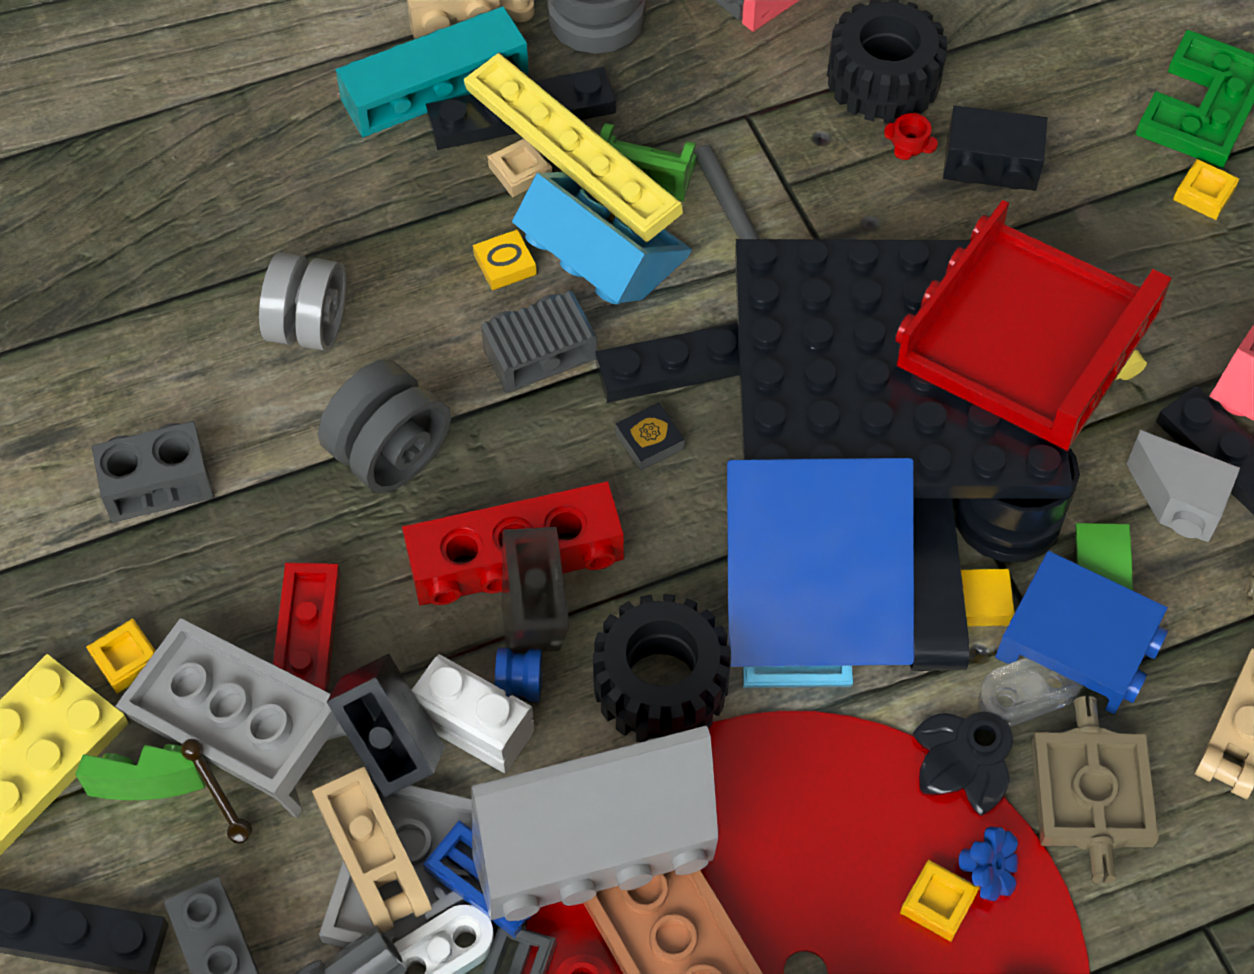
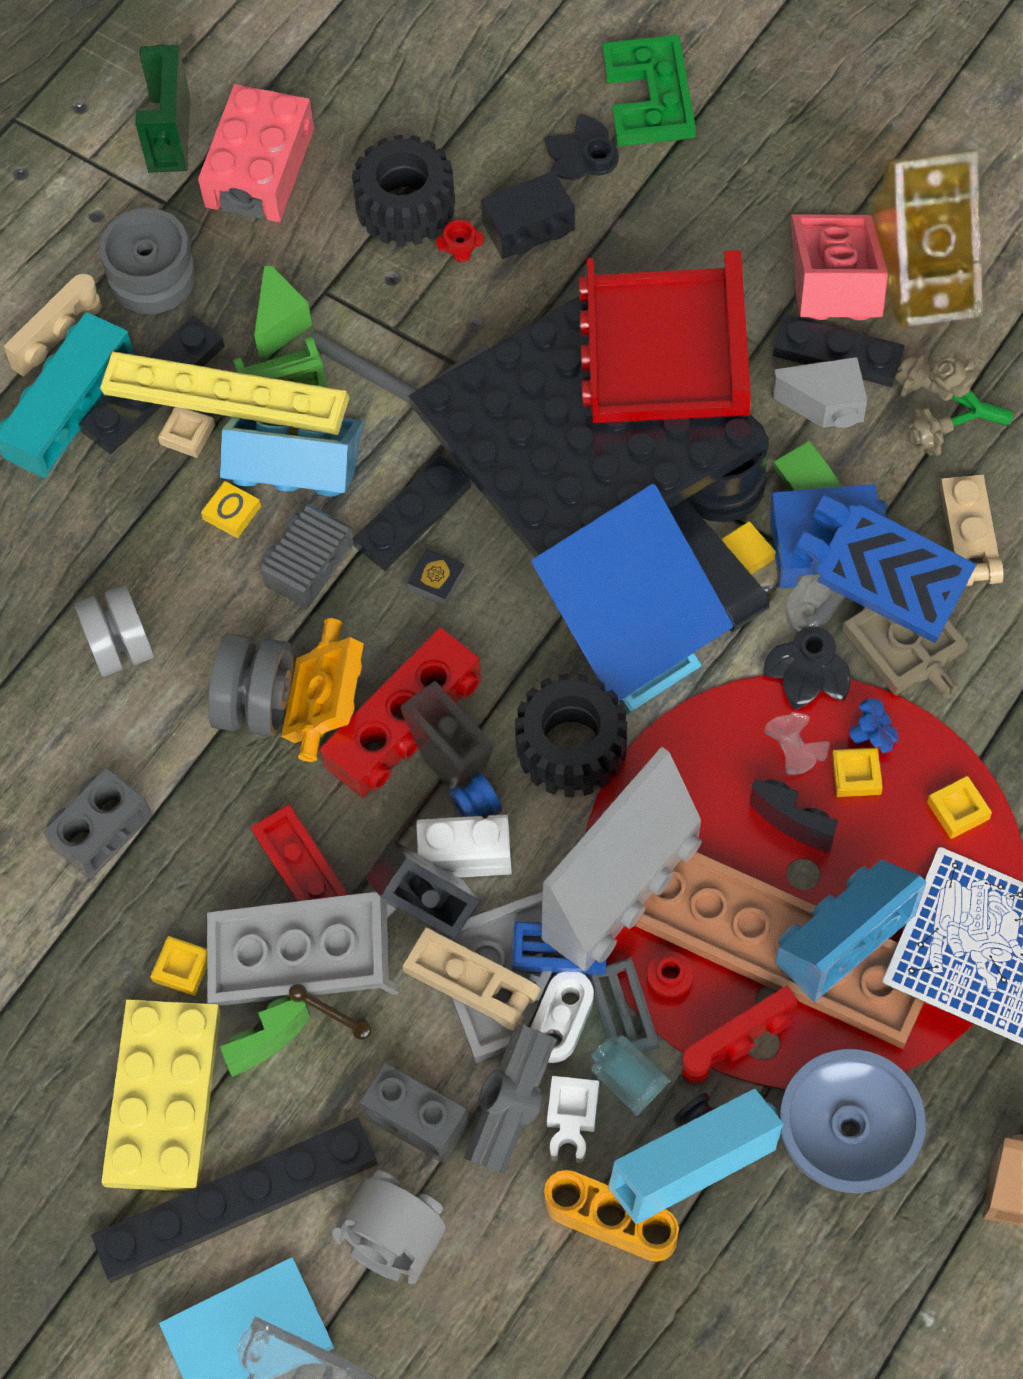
camera: 30 degrees left, 5 degrees up
yellow tile [1173,159,1240,220] -> none
none -> bright green slope [254,266,313,358]
none -> light orange plate [281,618,364,762]
none -> black plate [545,114,619,180]
none -> black slope [750,779,838,853]
none -> clear piece [764,712,830,775]
none -> blue tile [792,495,977,643]

